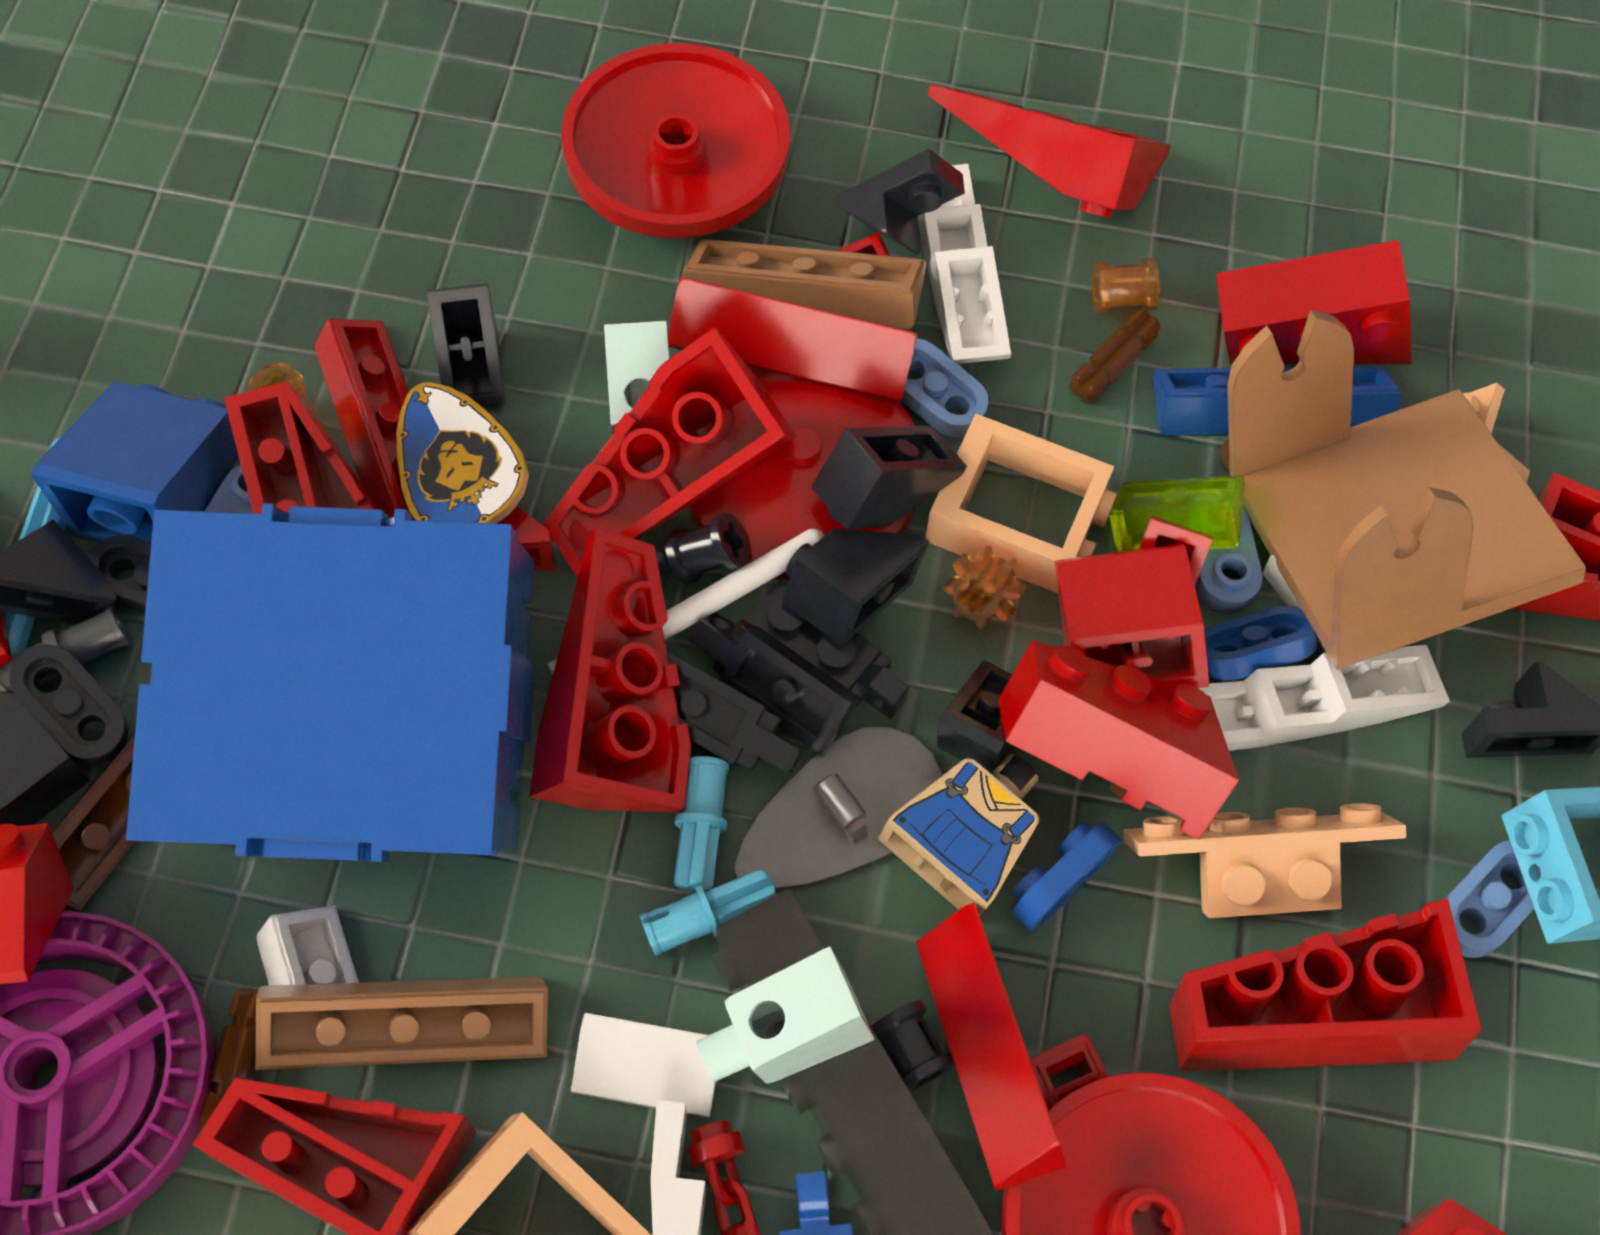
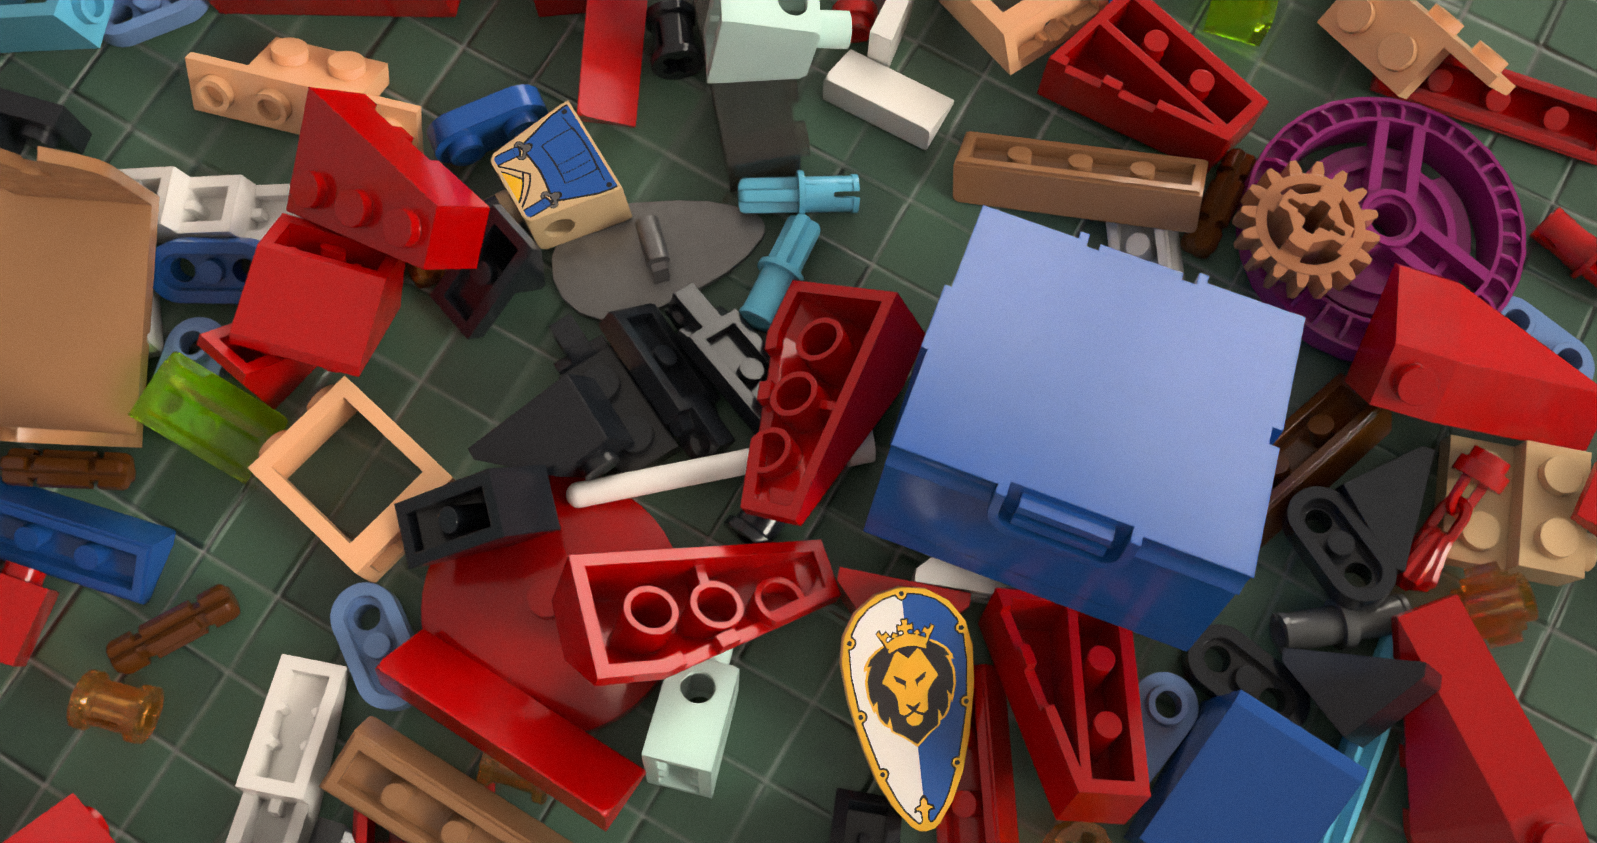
camera: 160 degrees left, 10 degrees up
black bush [665,513,749,584] -> none
clear orange gear [942,546,1027,630] -> none
none -> nougat gear [1232,160,1380,299]

